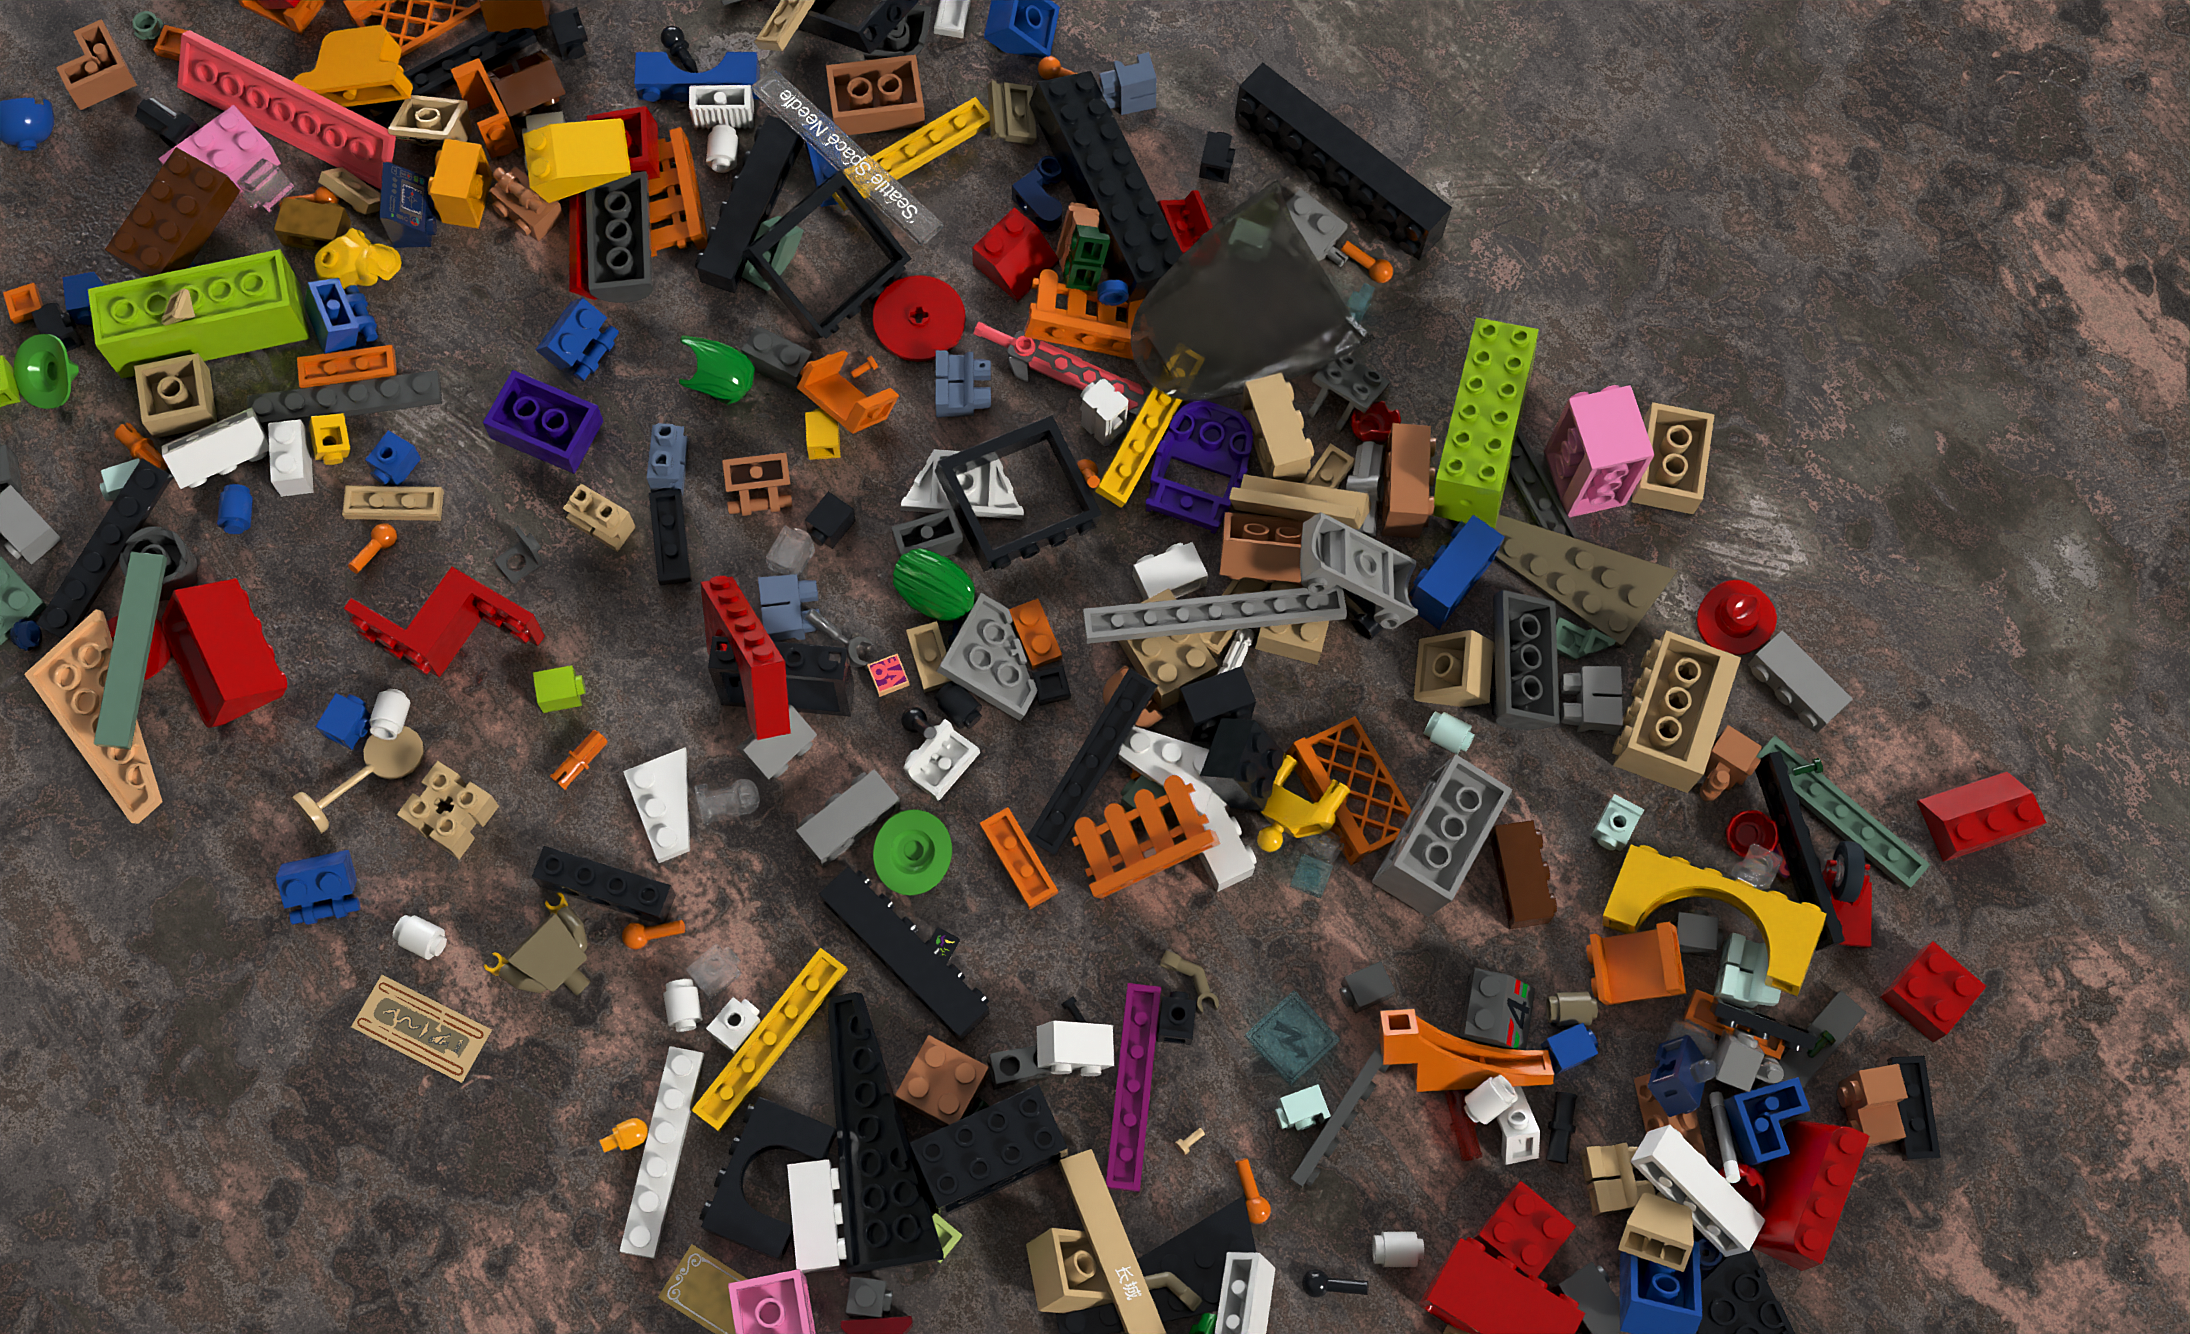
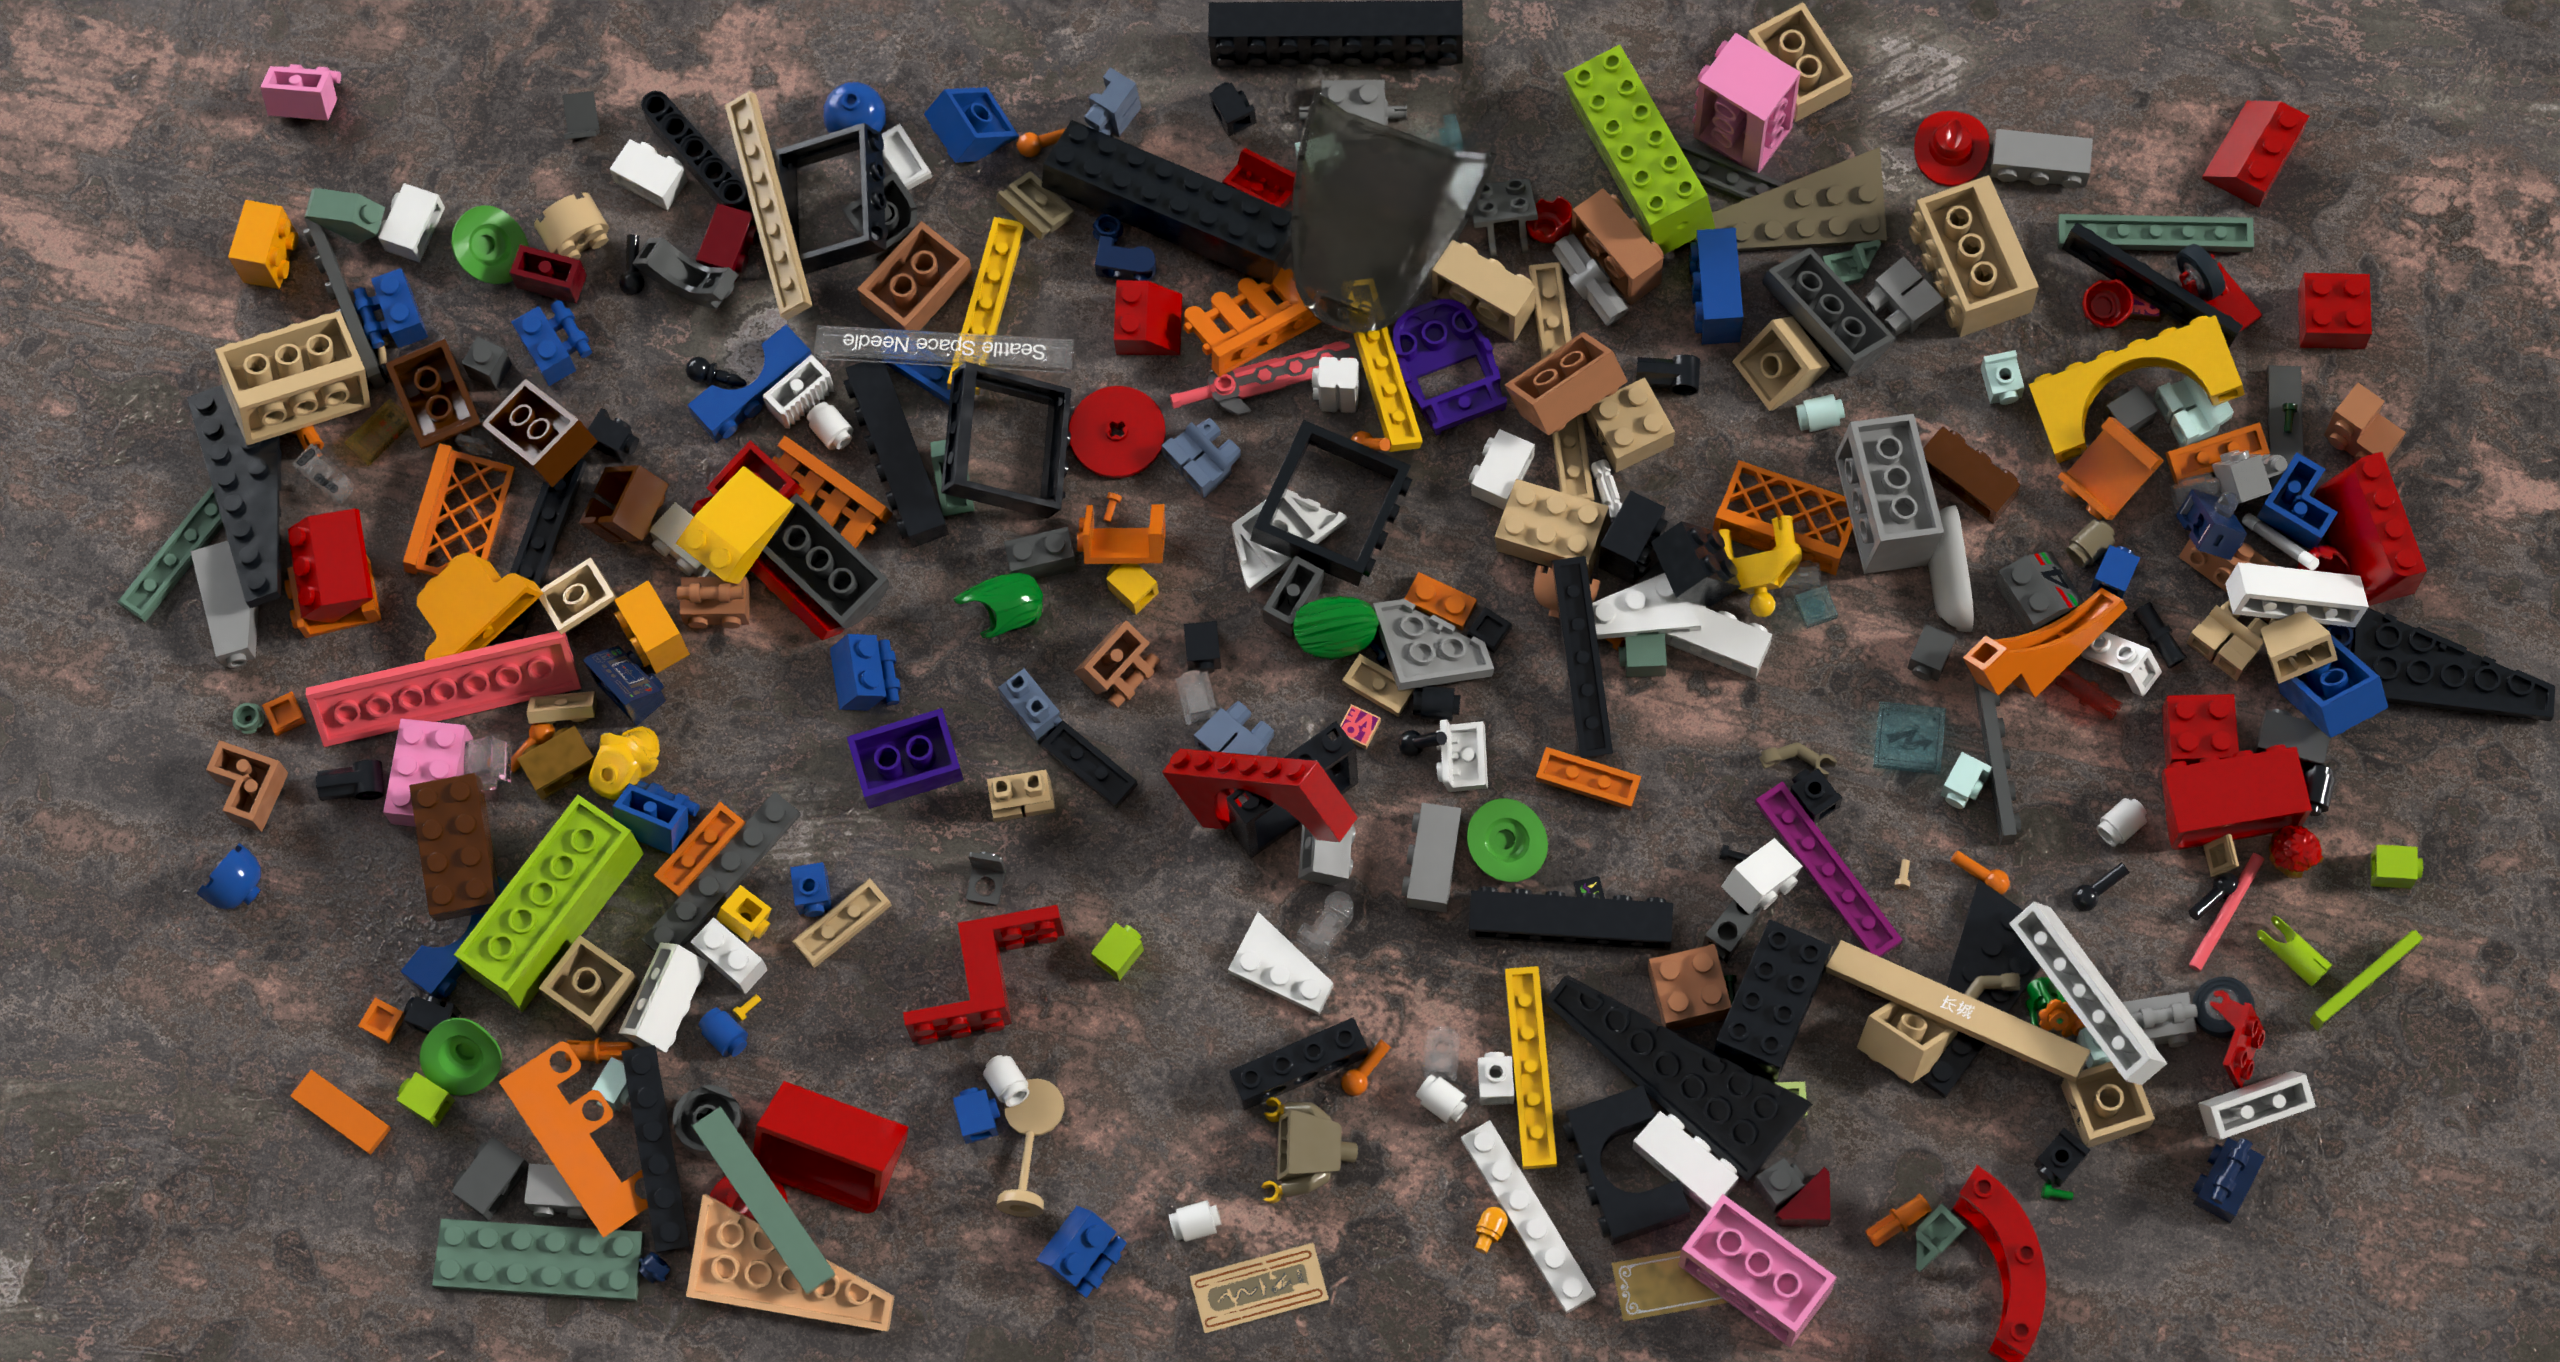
camera: 30 degrees left, 0 degrees up
tan slope [161,288,195,325] -> none
orange bar [348,523,397,574] -> none
tan brick [397,760,499,860] -> none
orange panel [450,58,519,159] -> none
orange axle [550,730,608,790] -> none
flat silver piece [805,608,873,667] -> none
dark green hips [1056,202,1110,292] -> none
orange fence [1071,775,1221,899] -> none
light grey plate [1083,585,1347,644] -> none
blue tile [1097,280,1129,306] -> none
tan slope [1229,474,1372,530] -> none
light grey piece [1300,512,1418,629] -> none
orange bar [1340,240,1393,283] -> none
white brick [1464,1075,1517,1124] -> none
nougat brick [1700,725,1762,801] -> none
black plate [1710,997,1818,1052] -> none
clear bracket [1730,844,1783,890] -> none
dark green piece [1792,758,1823,776] -> none
black plate [1887,1055,1941,1161] -> none
none -> orange piece [498,1042,648,1238]
none -> yellow piece [732,994,761,1022]
none -> white brick [1928,505,1974,632]

